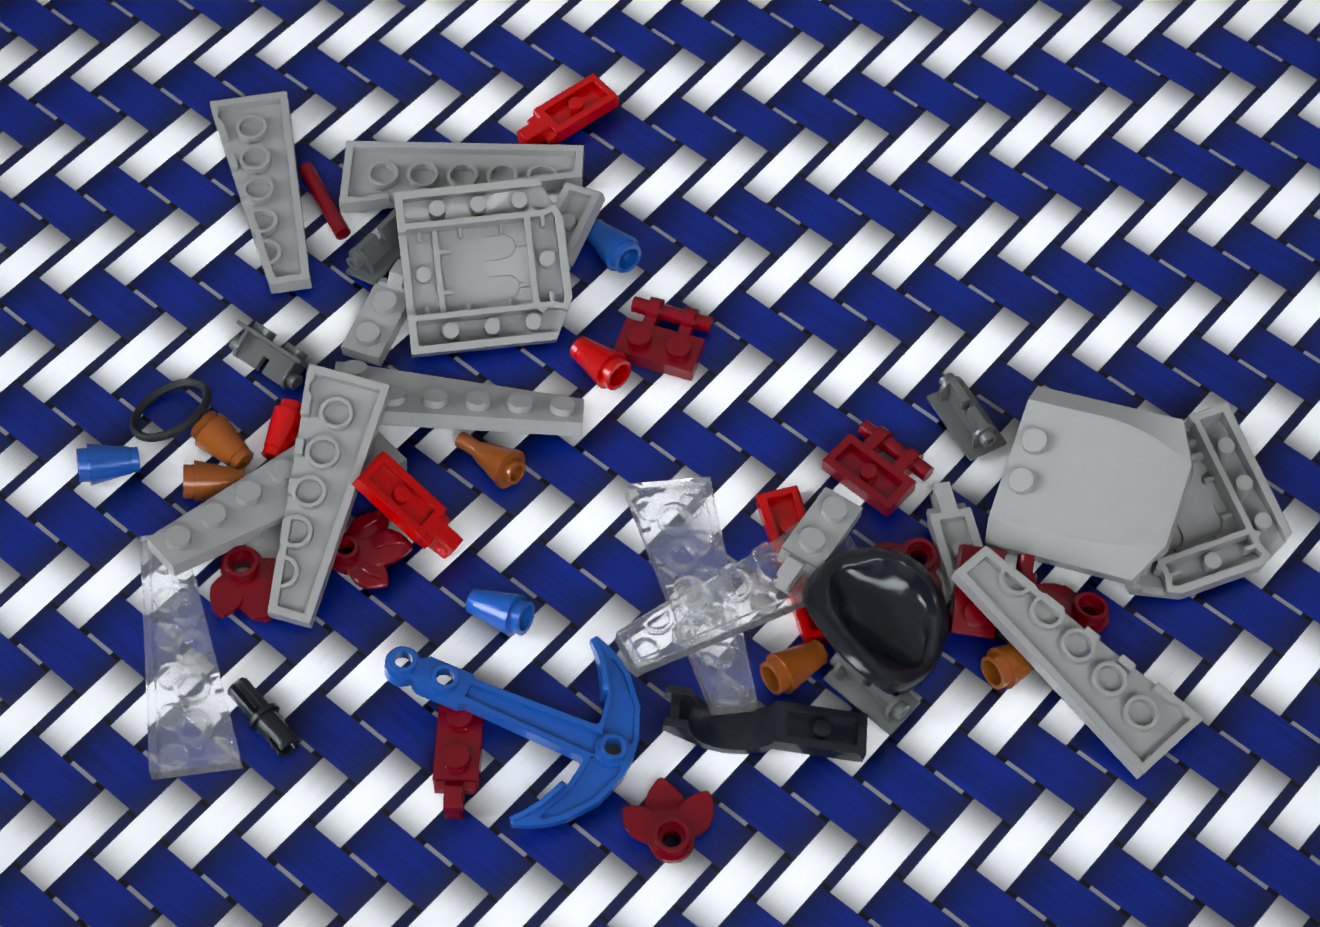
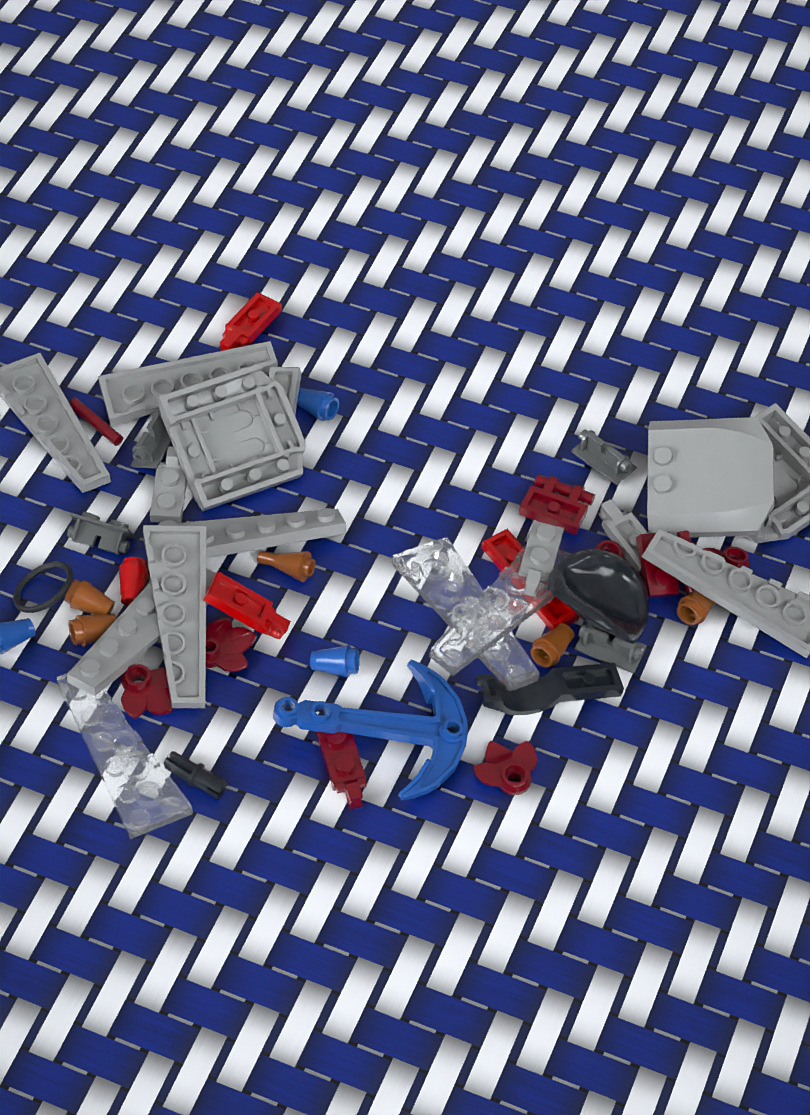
camera: 20 degrees left, 5 degrees down
red cone [570,336,631,390] -> none
dark red plate [613,296,714,381] -> none

